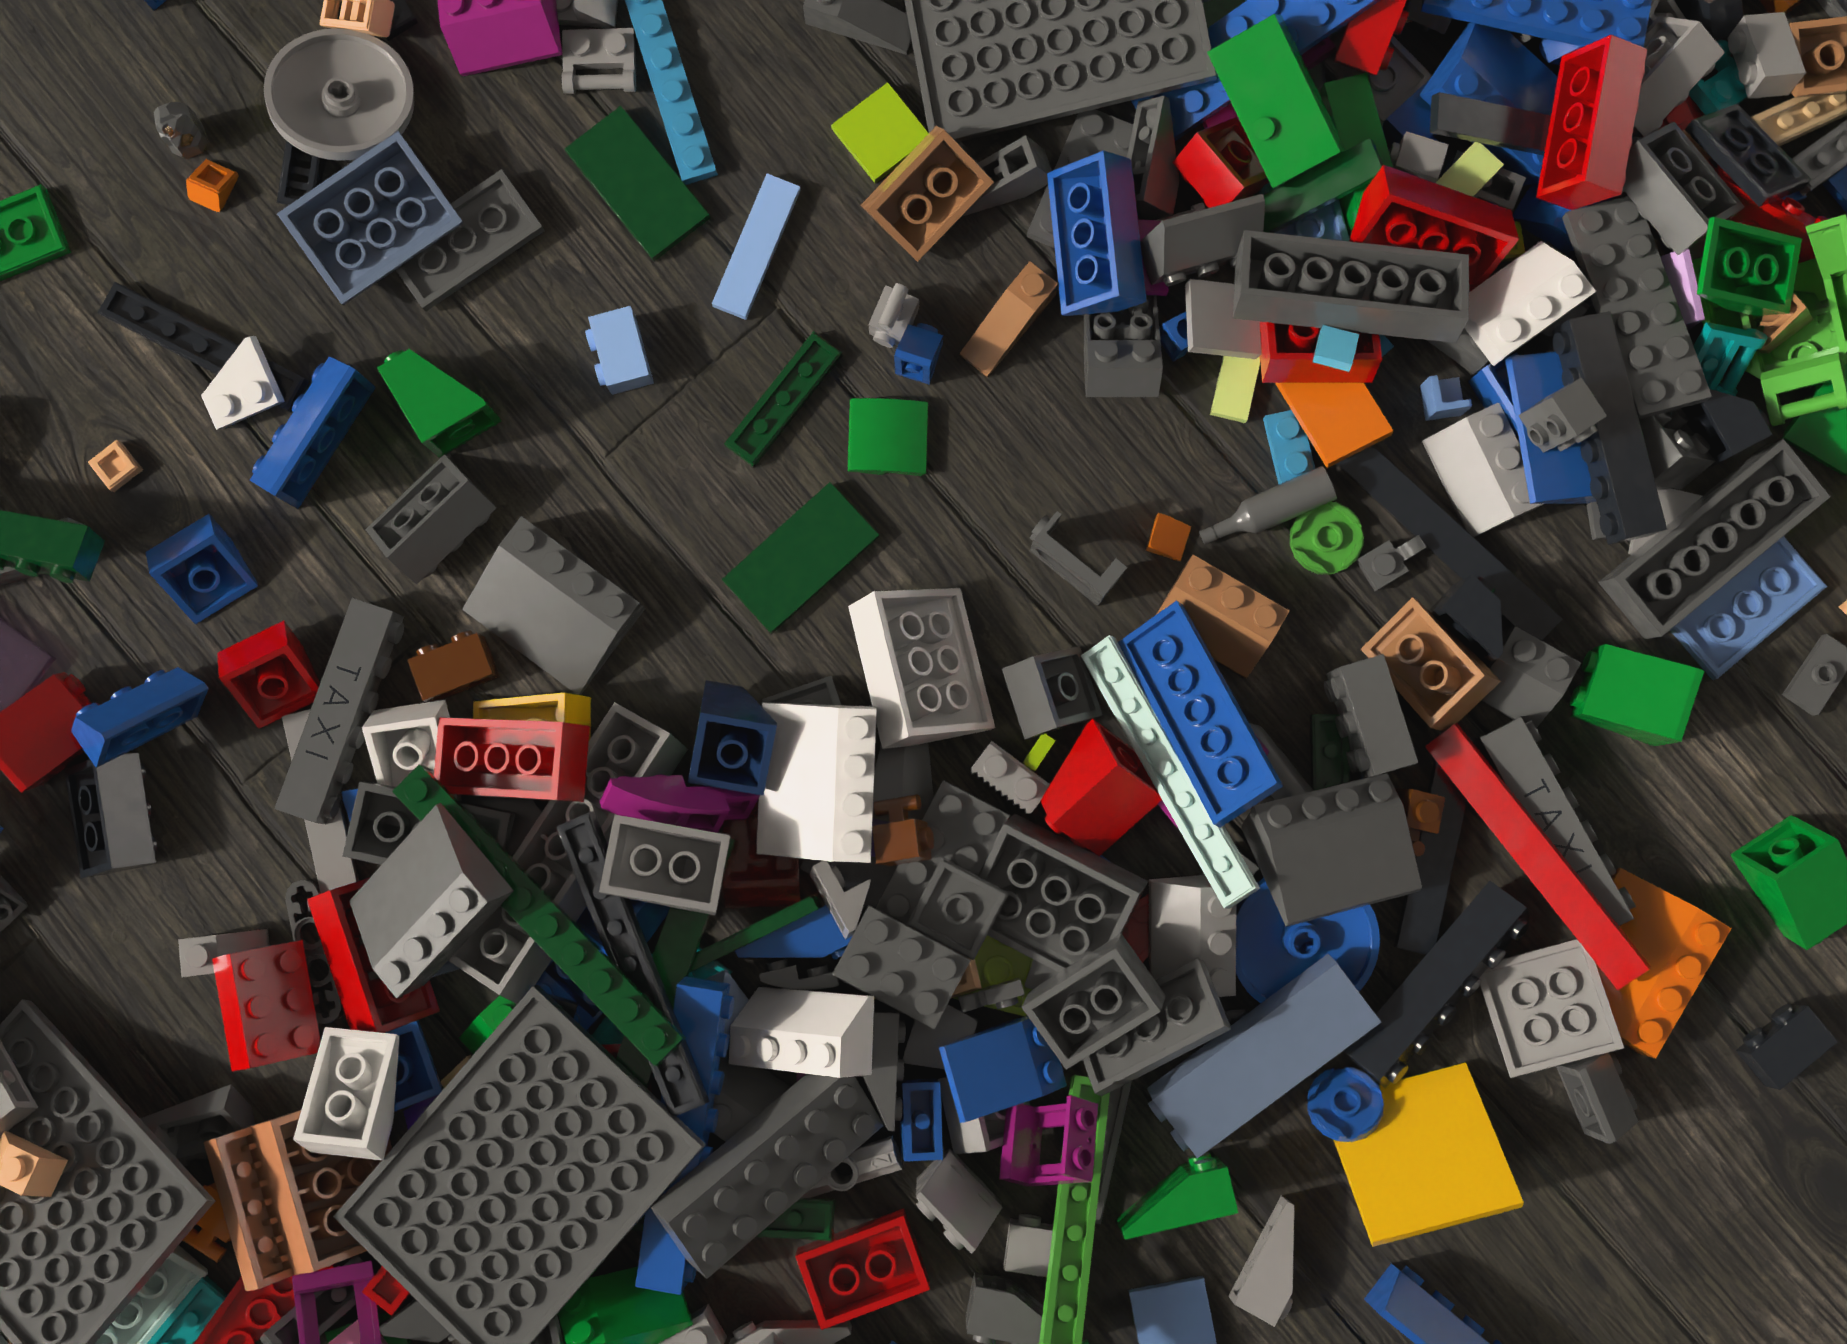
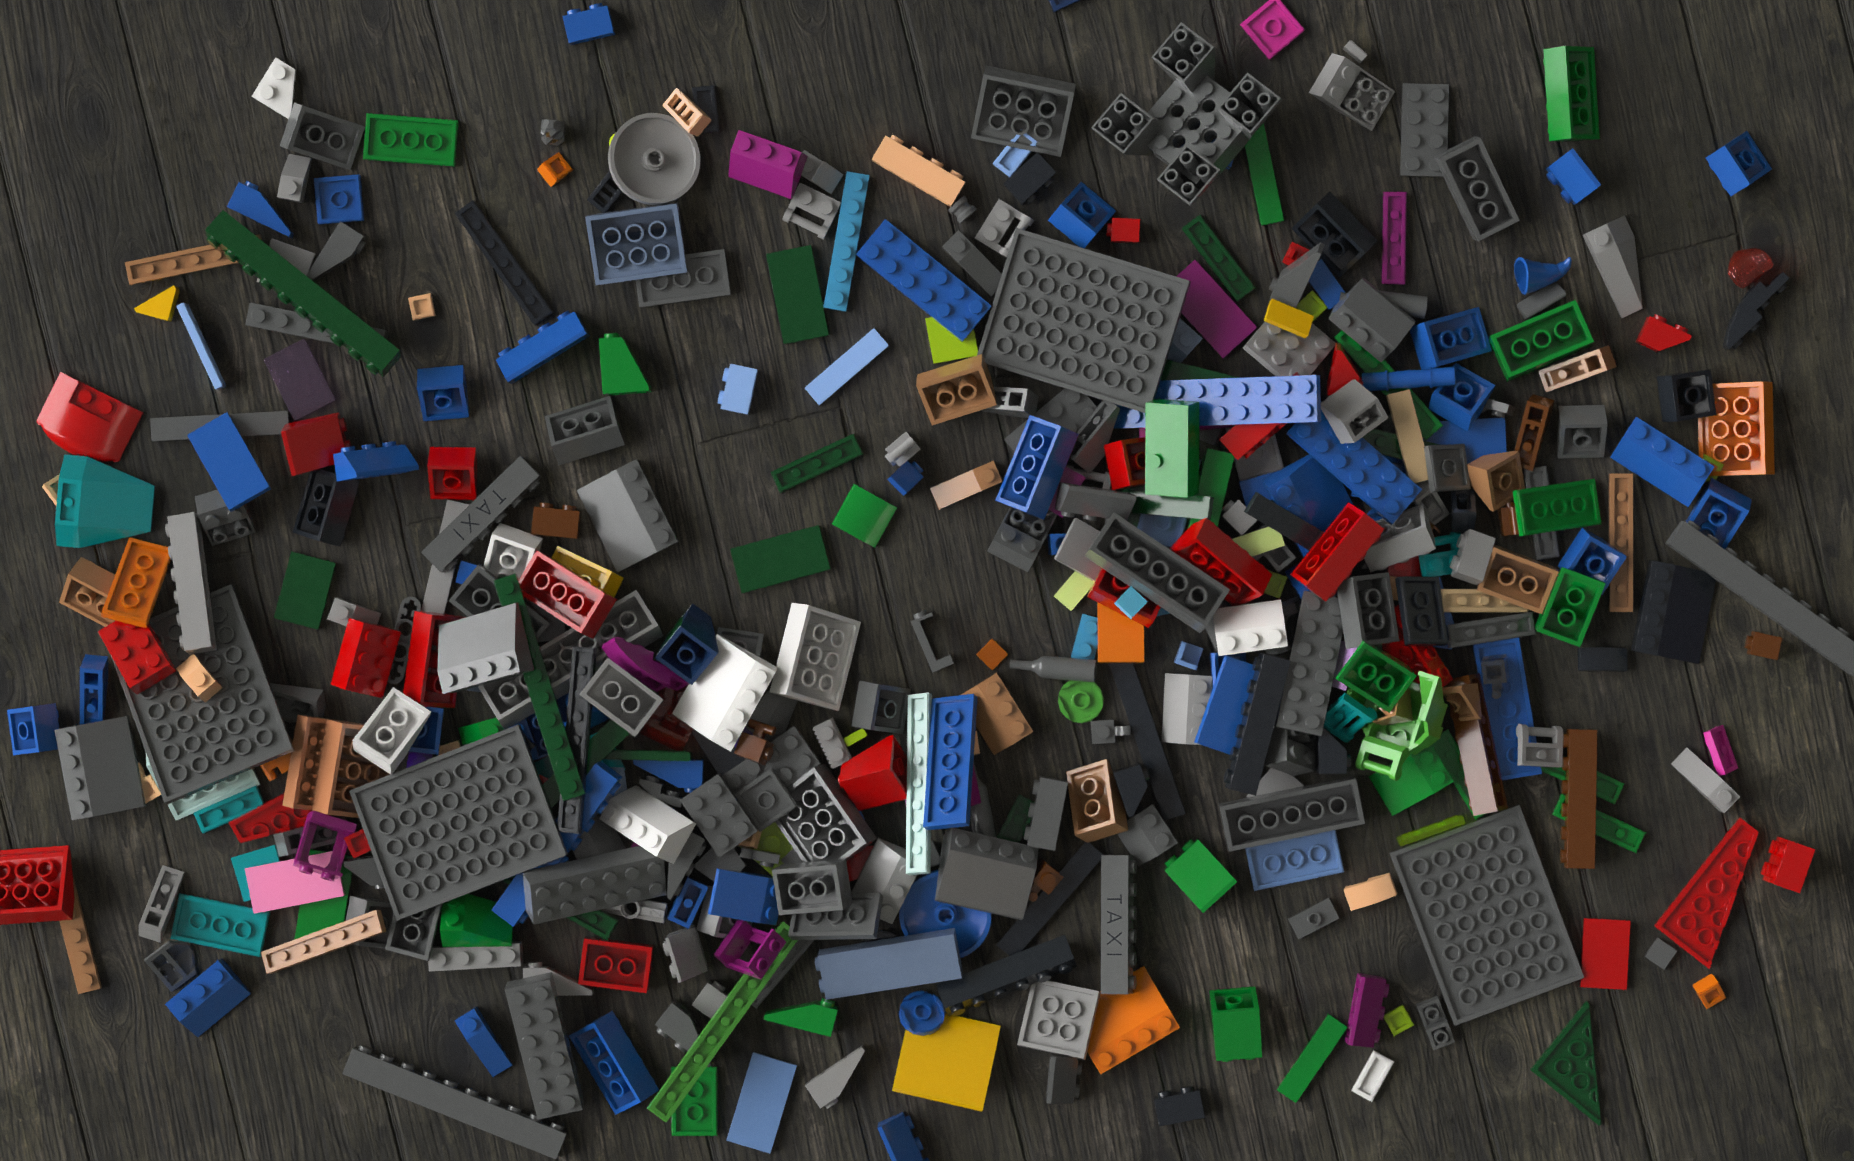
camera: 30 degrees right, 5 degrees up
white wing [201,336,285,430] -> none
light grey slope [810,860,871,940] -> none
tile [1425,723,1651,990] -> none
dark grey brick [1518,377,1607,453] -> none
none -> dark green tile [274,551,337,630]
none -> blue plate [856,219,992,342]

